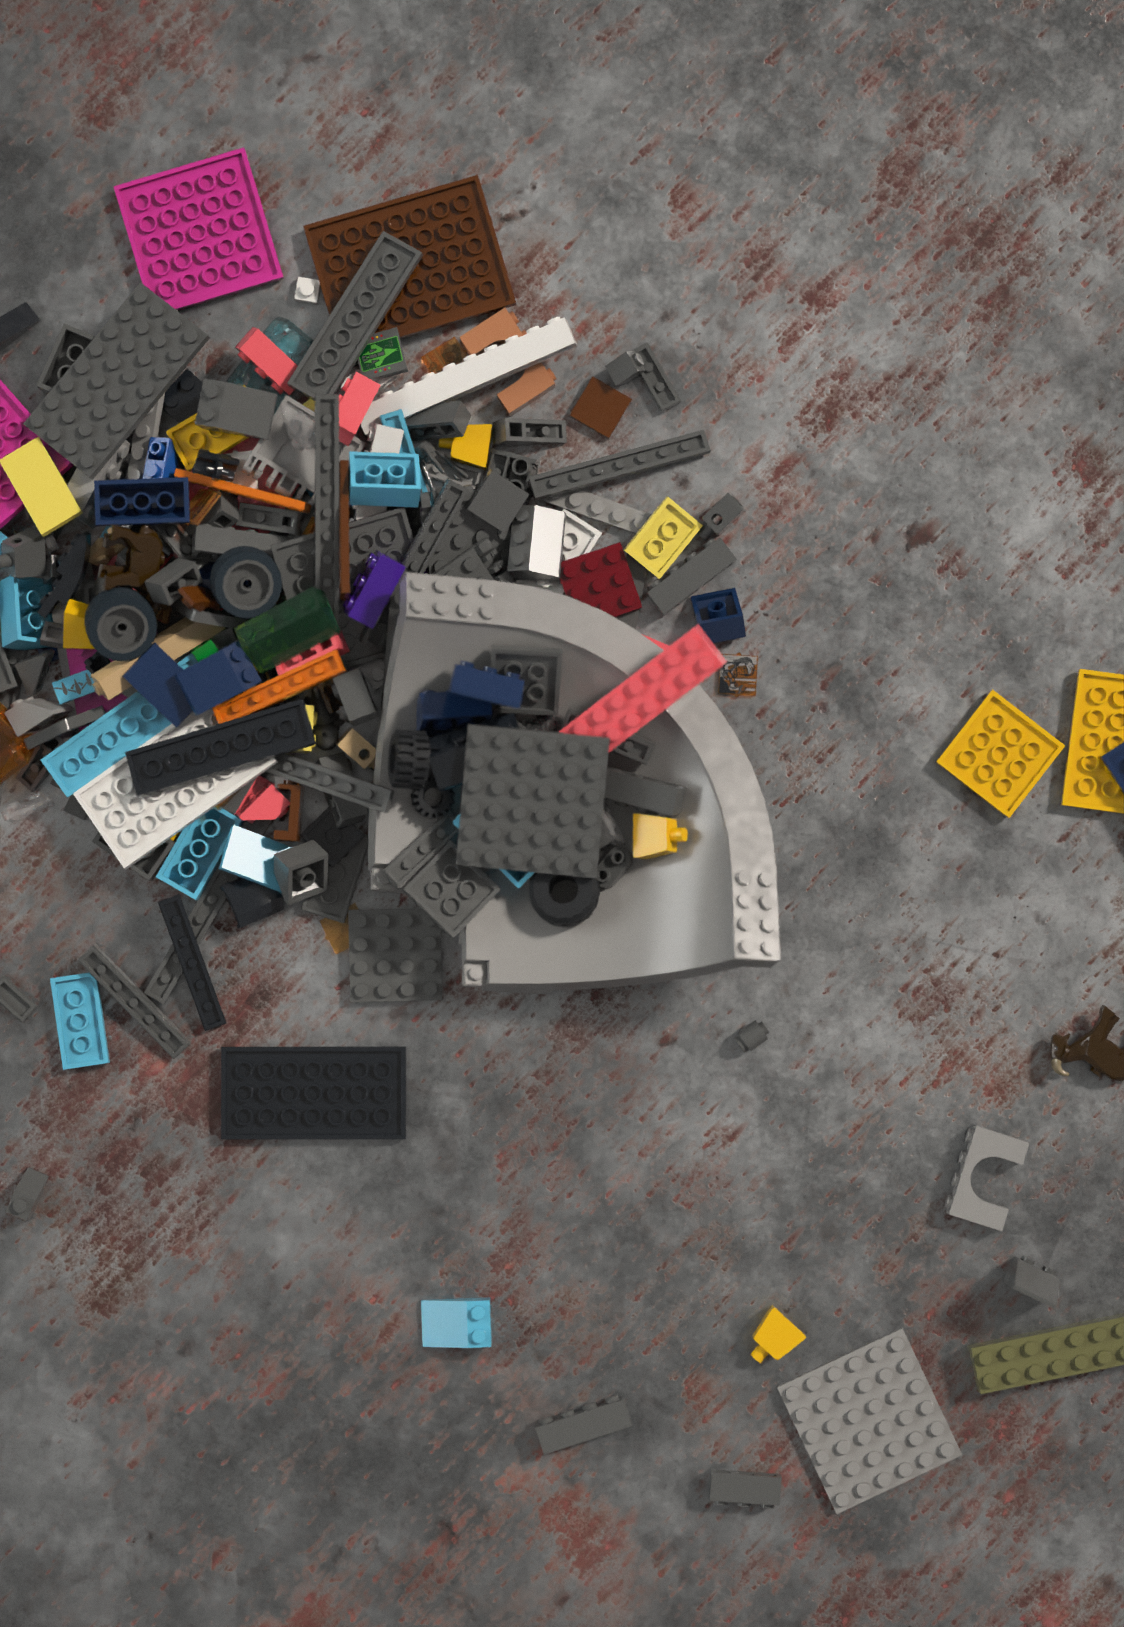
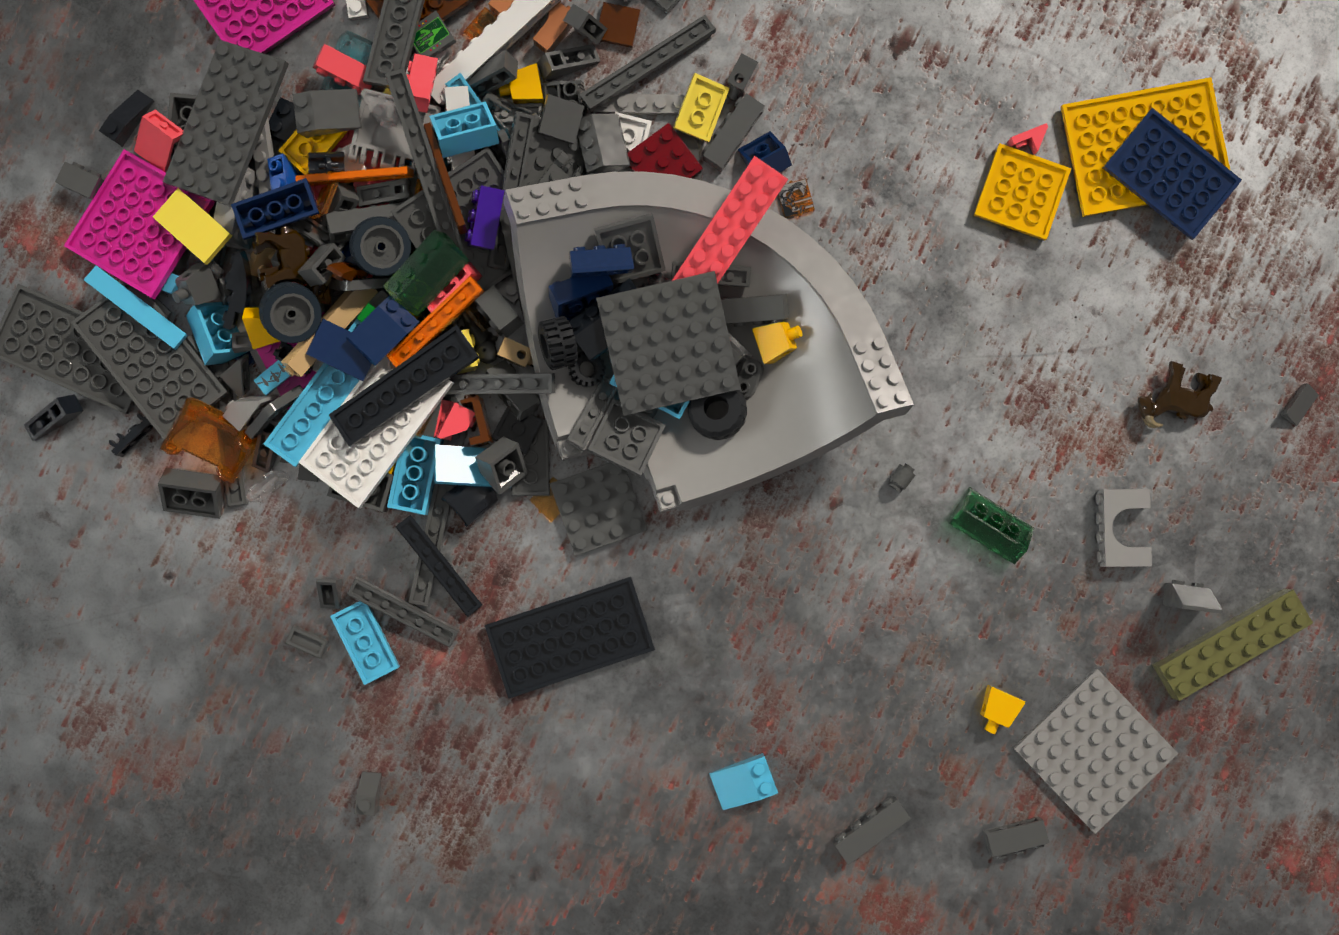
camera: 20 degrees left, 0 degrees up
none -> coral panel [134,110,183,172]
none -> dark grey slope [316,578,342,609]
none -> dark grey brick [563,4,608,45]
none -> clear green slope [949,487,1034,565]
none -> coral slope [1007,123,1048,155]

